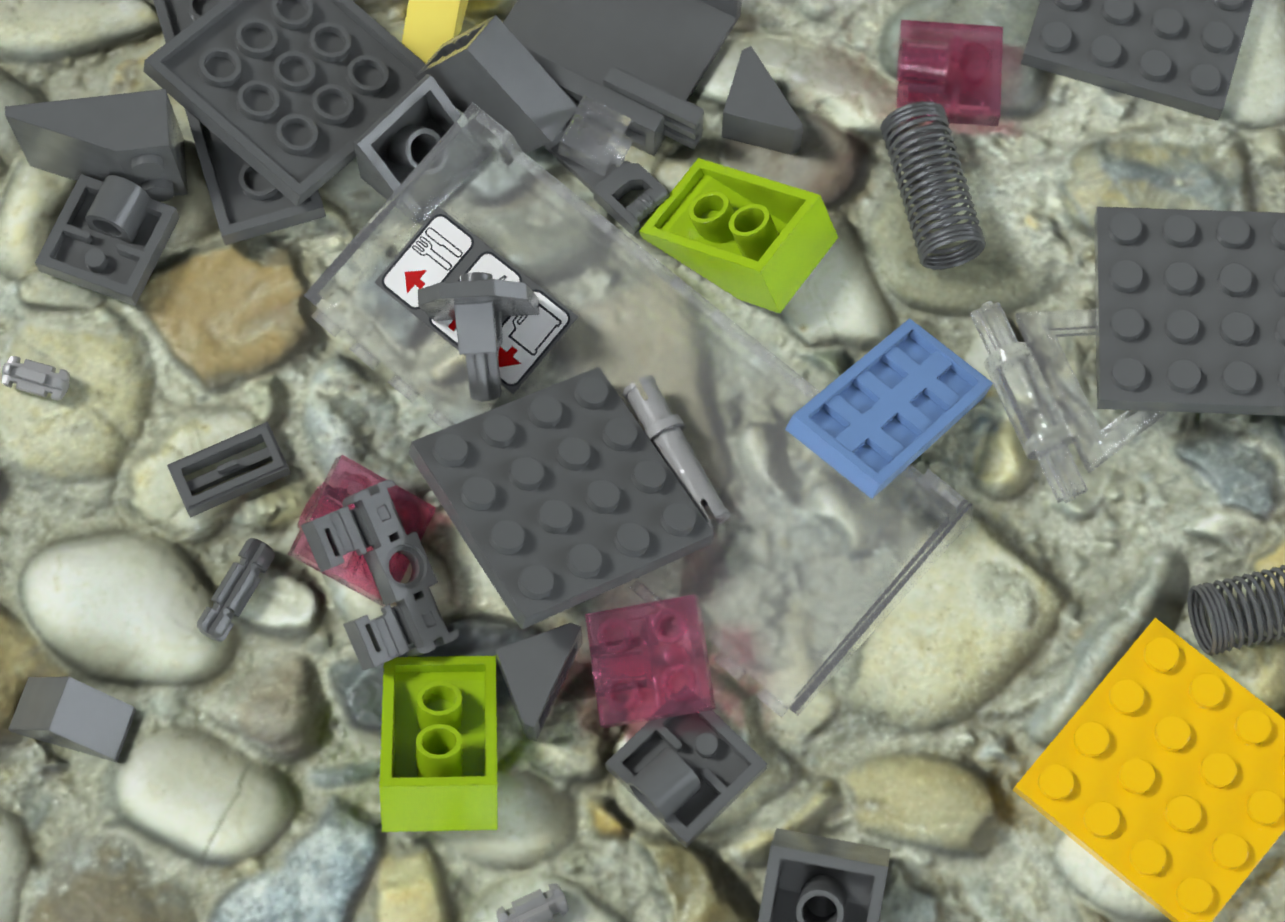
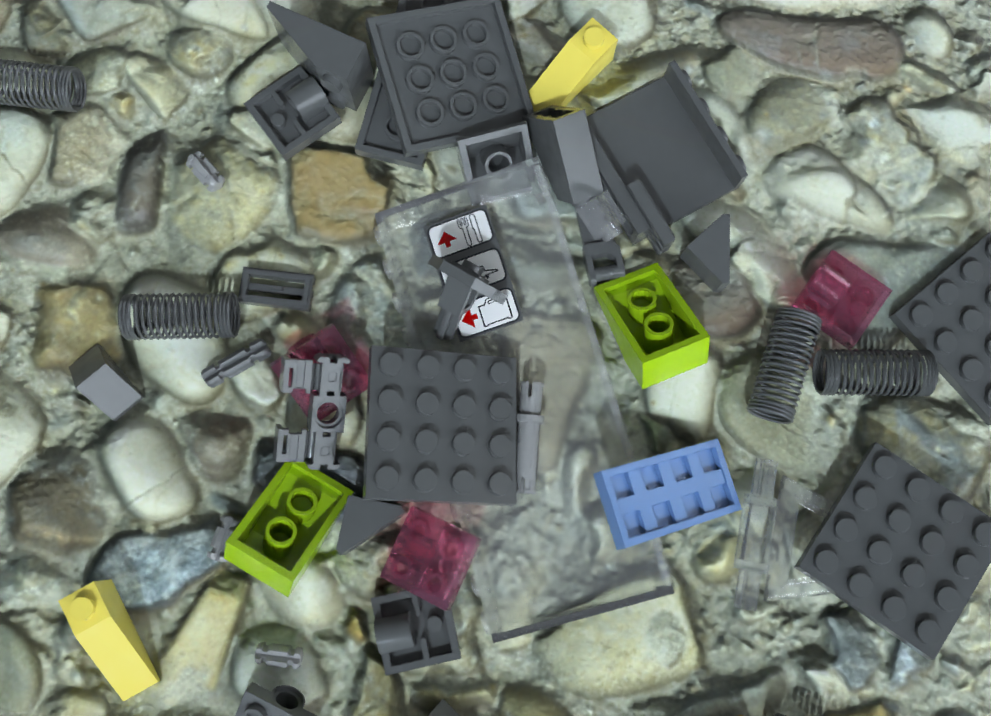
camera: 30 degrees right, 10 degrees up
none -> dark grey piece [118,292,240,340]
none -> light grey piece [207,515,241,562]
none -> dark grey piece [812,348,939,397]

